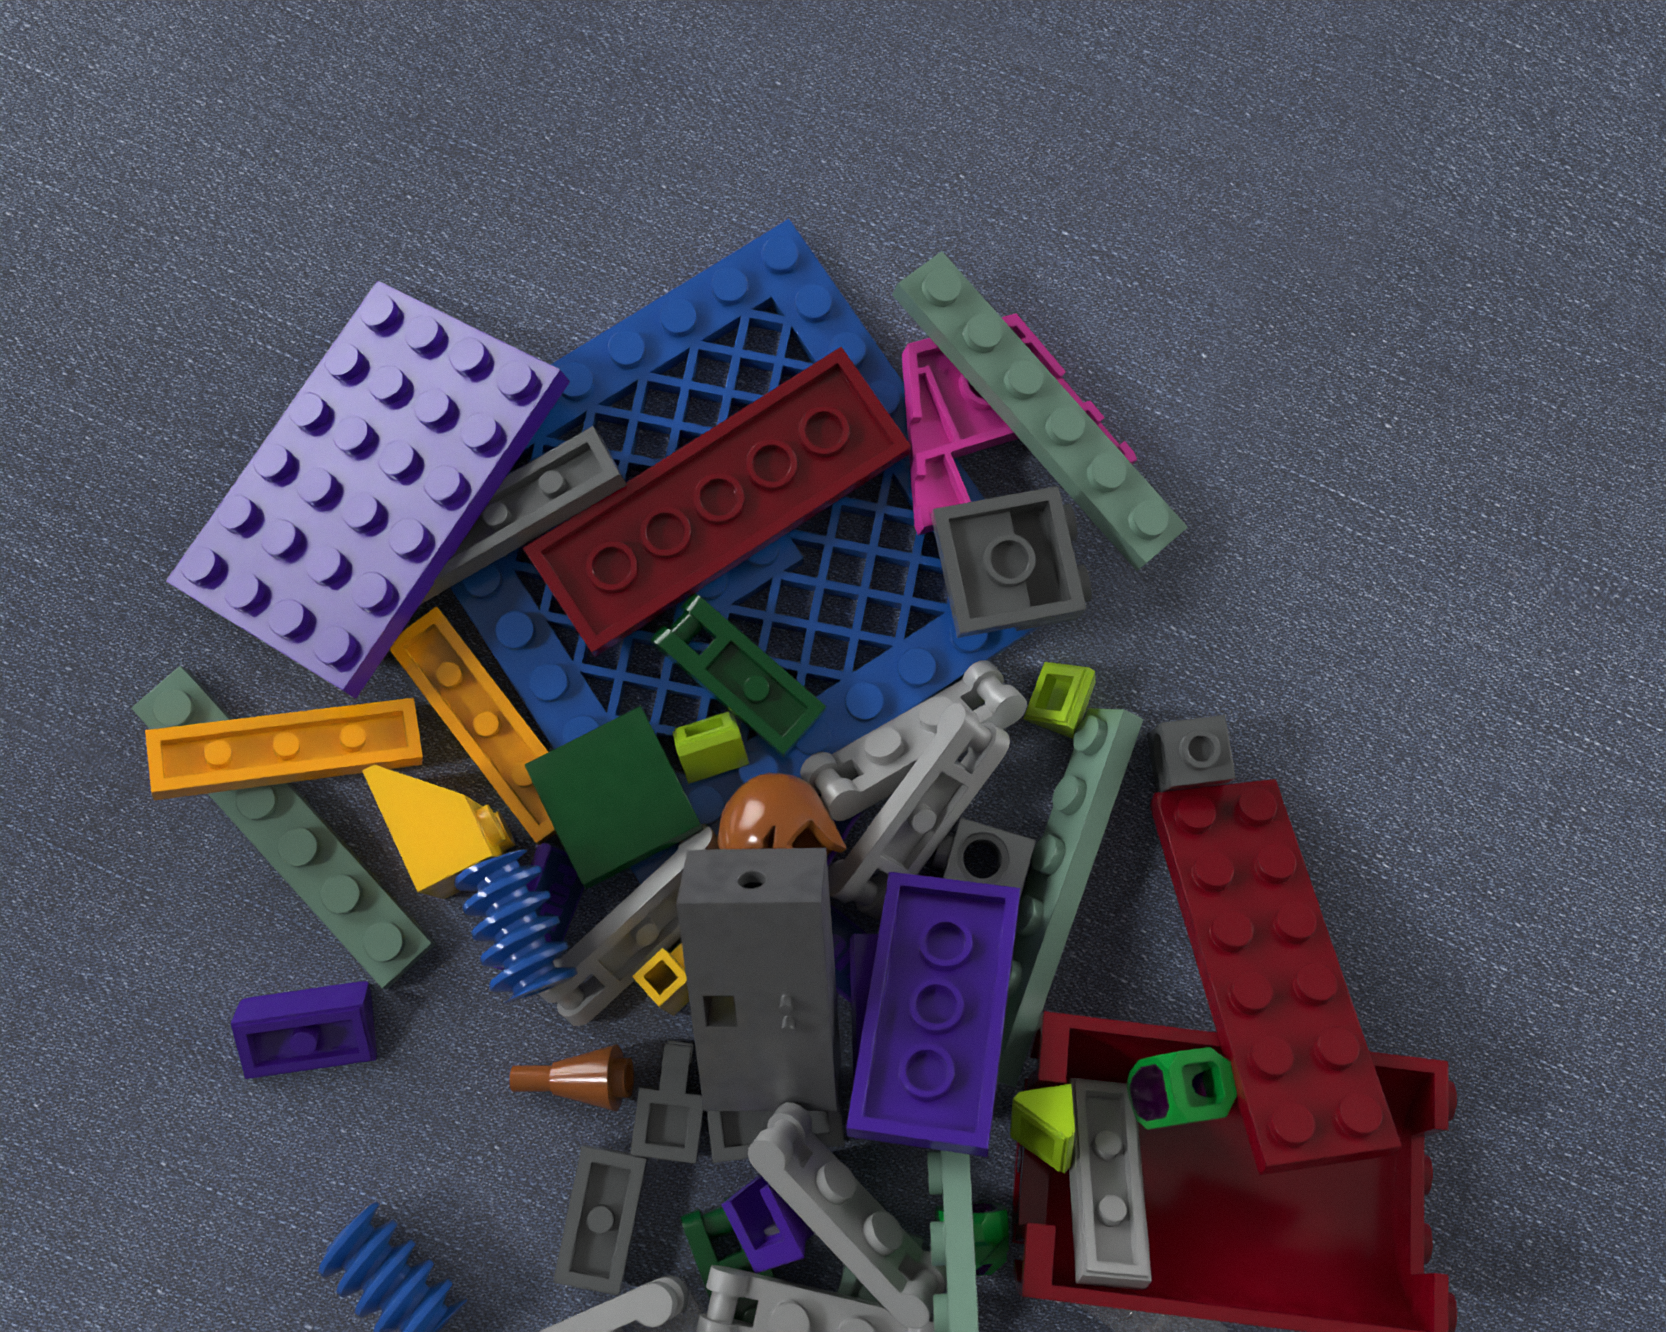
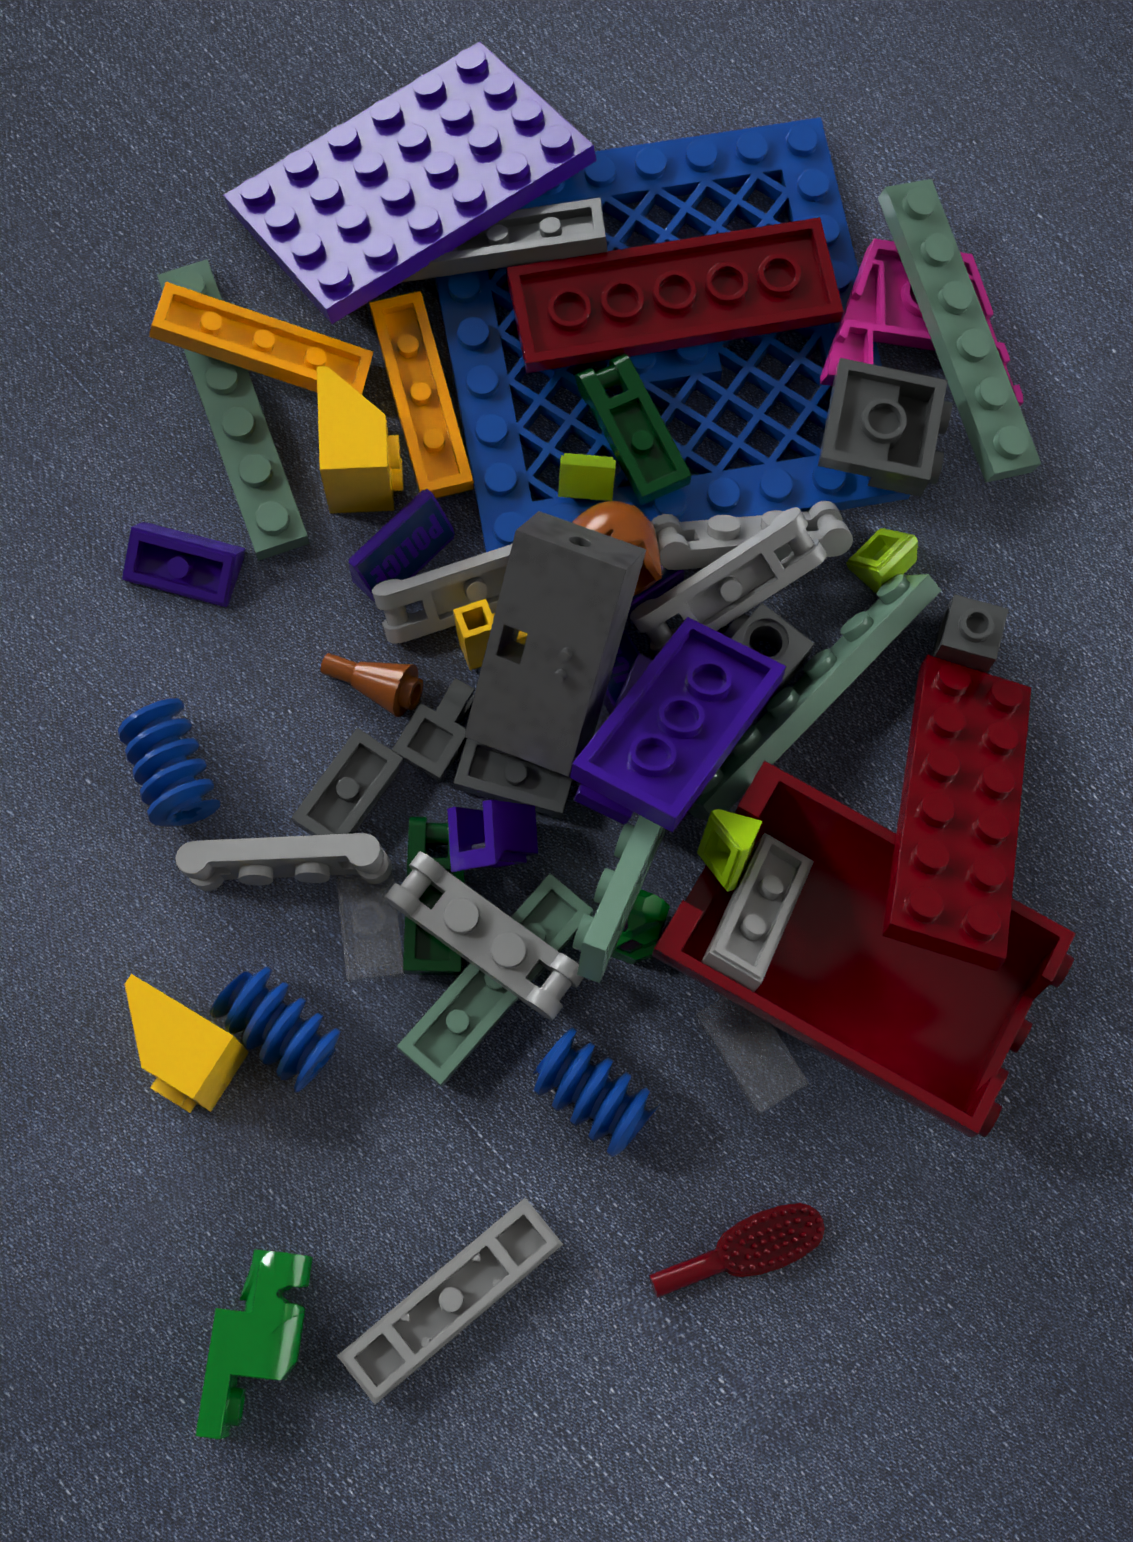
camera: 25 degrees right, 5 degrees down
blue piece [454,849,578,1004] -> none
dark green slope [524,706,703,890] -> none
light grey plate [748,1103,947,1329] -> none
green rock [1126,1047,1237,1130] -> none

